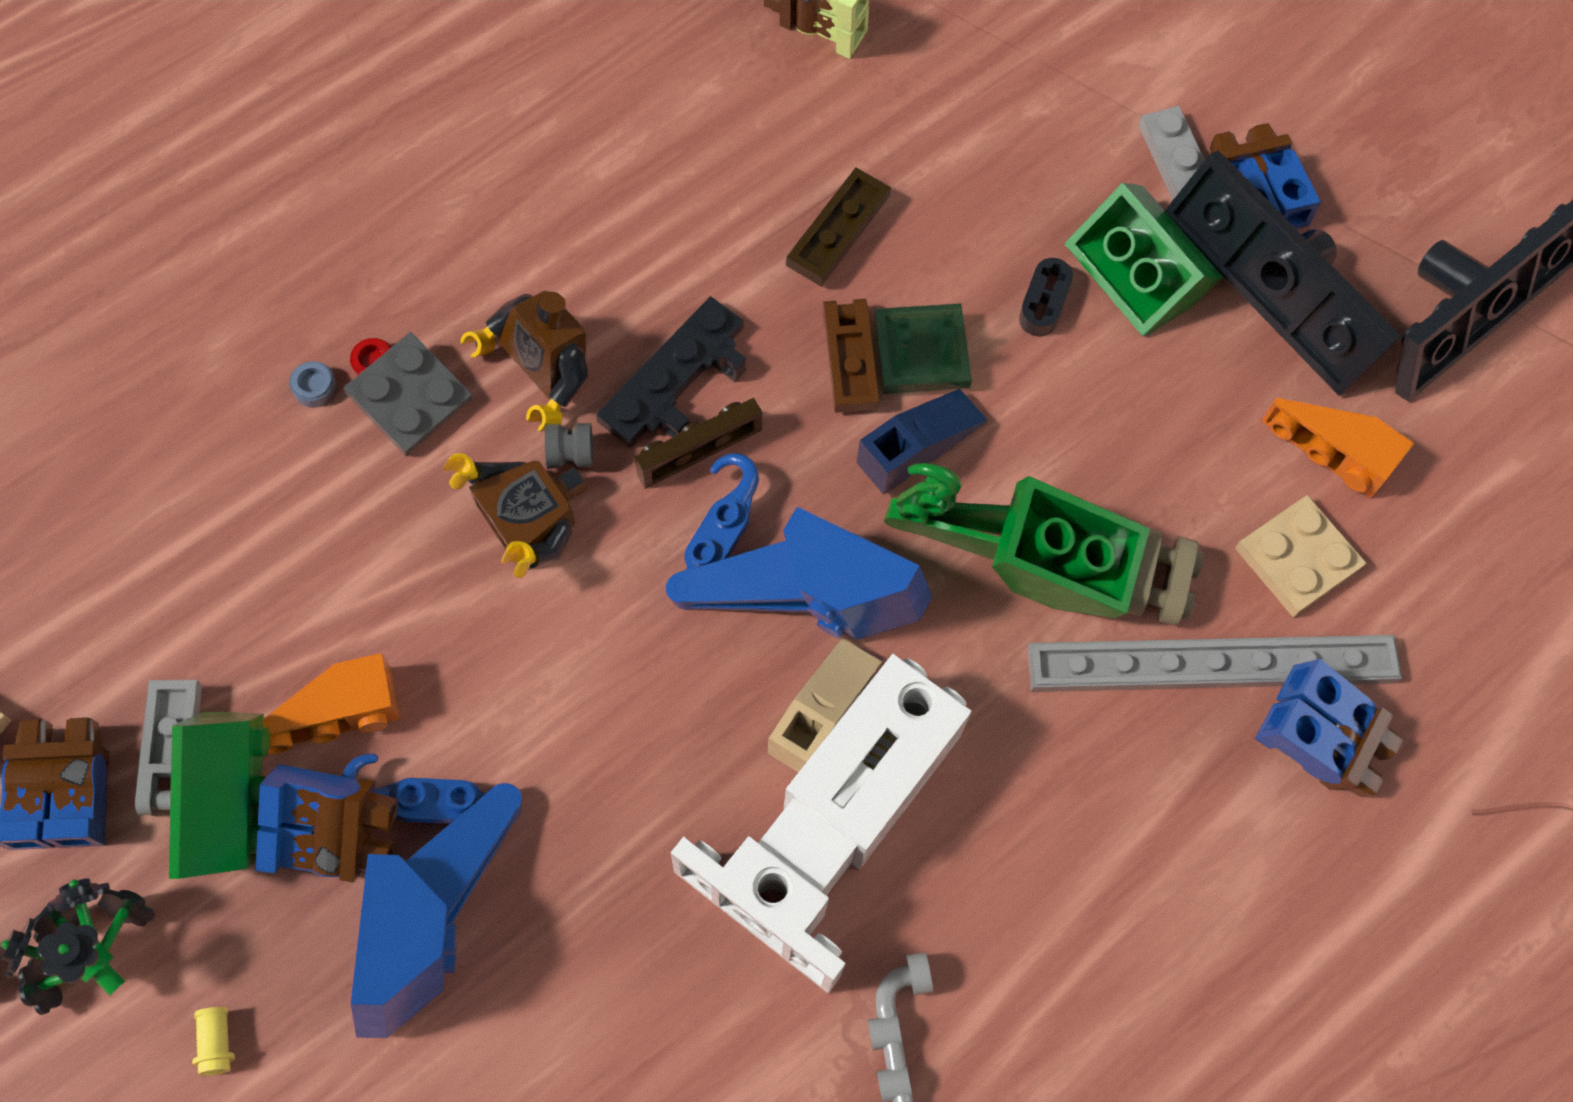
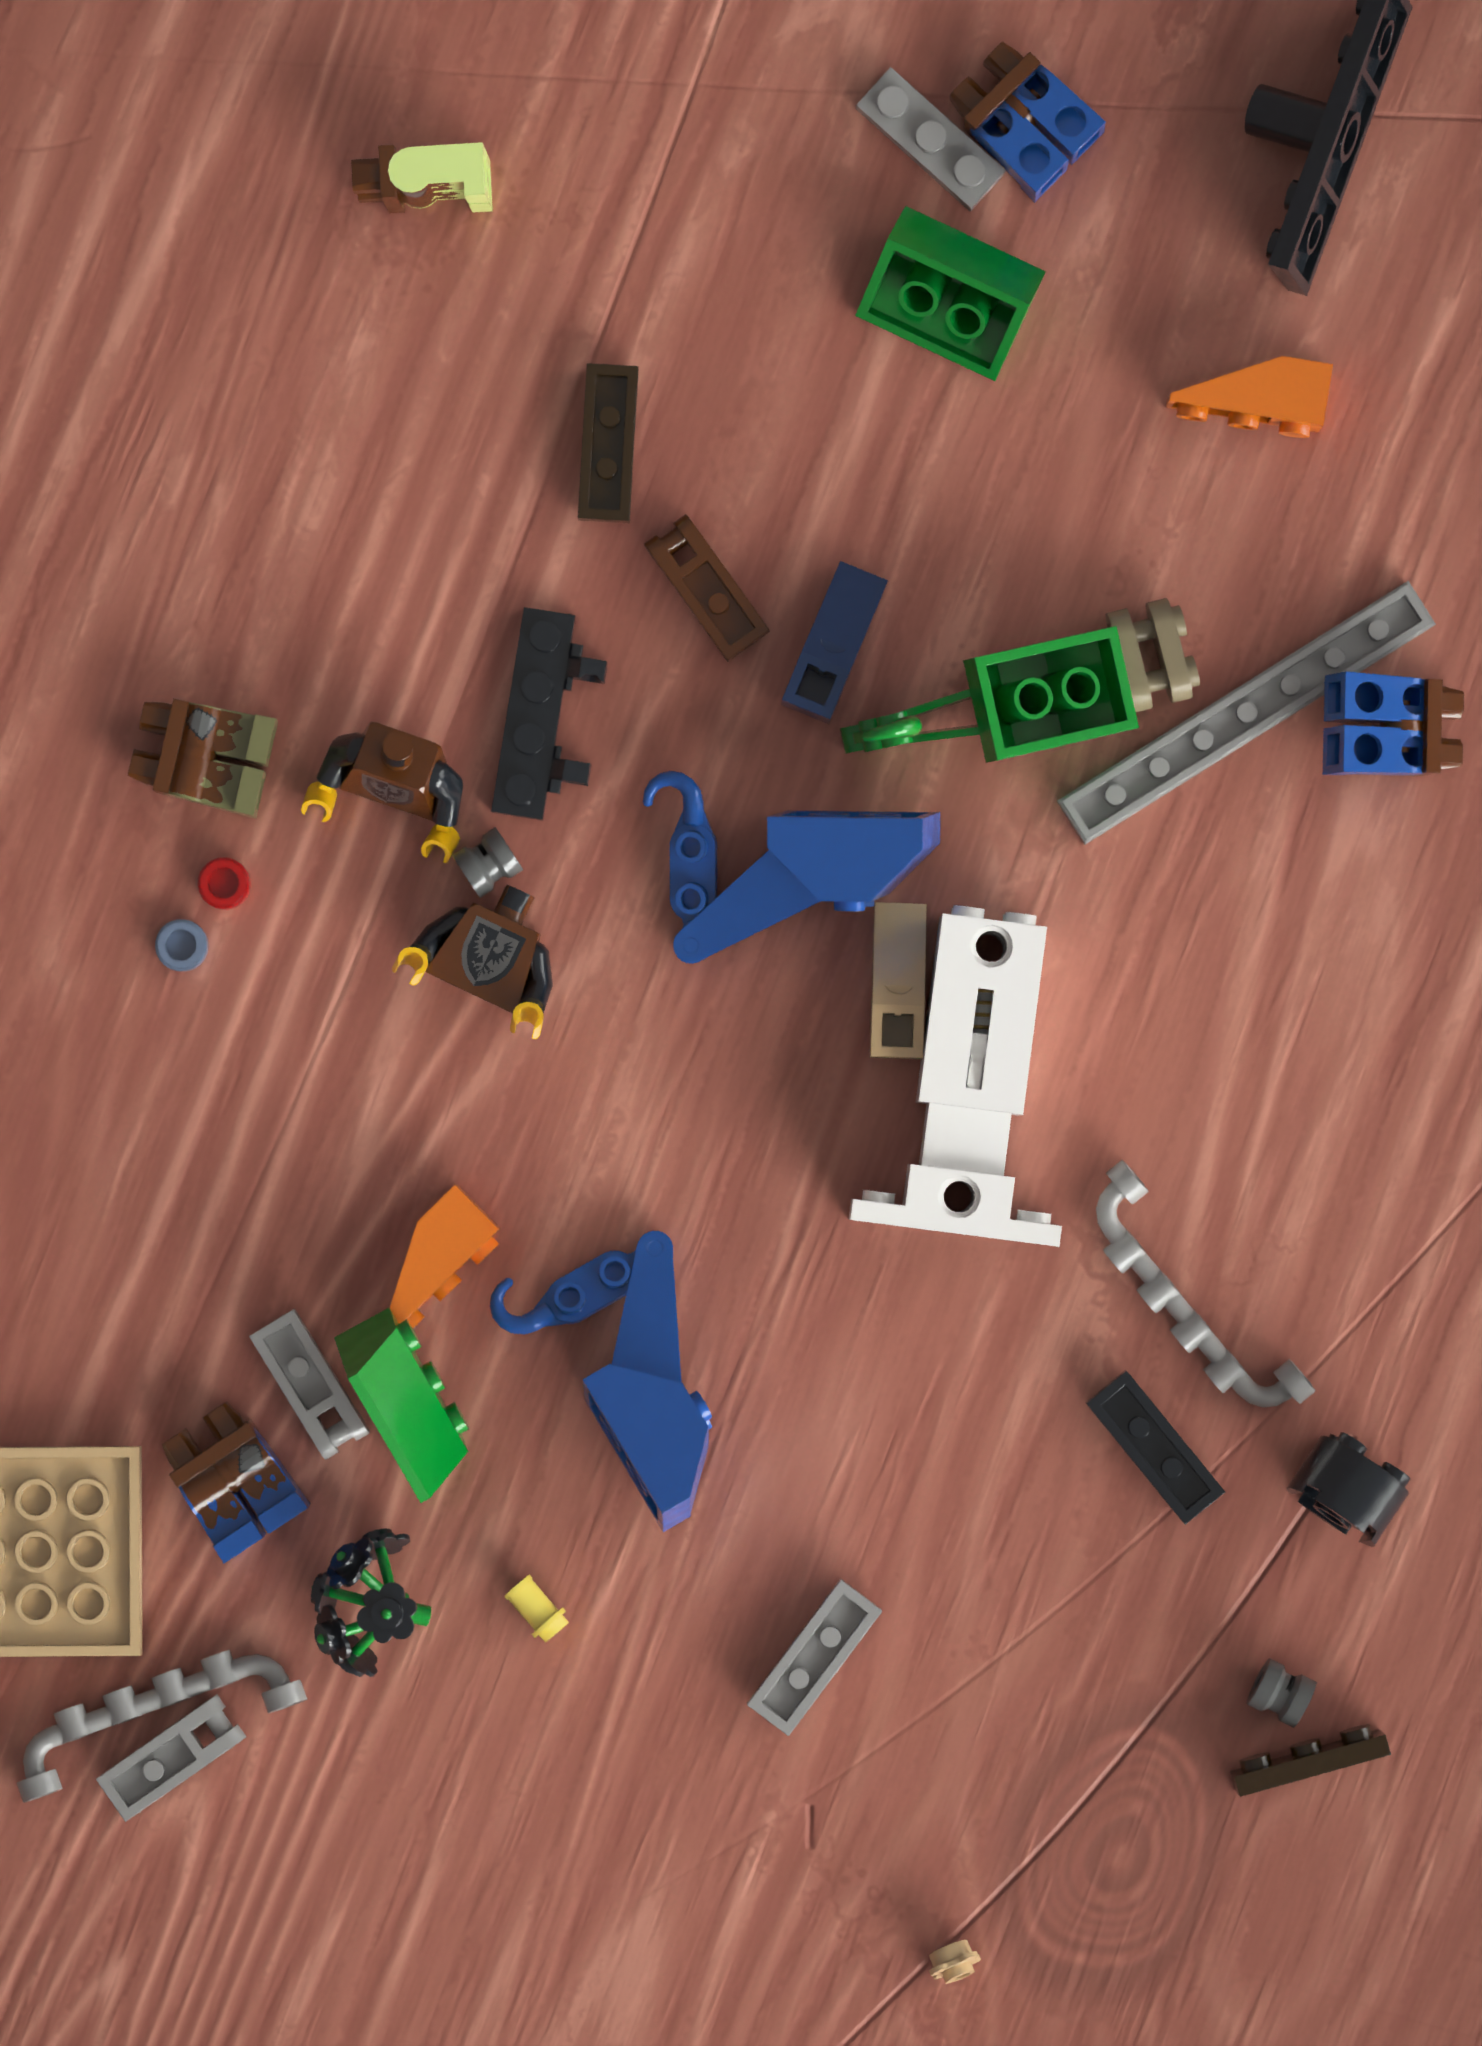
camera: 25 degrees left, 20 degrees up
hips [256,764,398,883] -> none
dark grey plate [343,332,472,456] -> none
dark brown plate [634,397,762,489] -> none
clear green plate [874,303,972,394] -> none
black beam [1019,257,1073,337] -> none
black plate [1165,150,1402,396] -> none
tan plate [1235,495,1367,618] -> none
none -> hips [128,699,278,819]

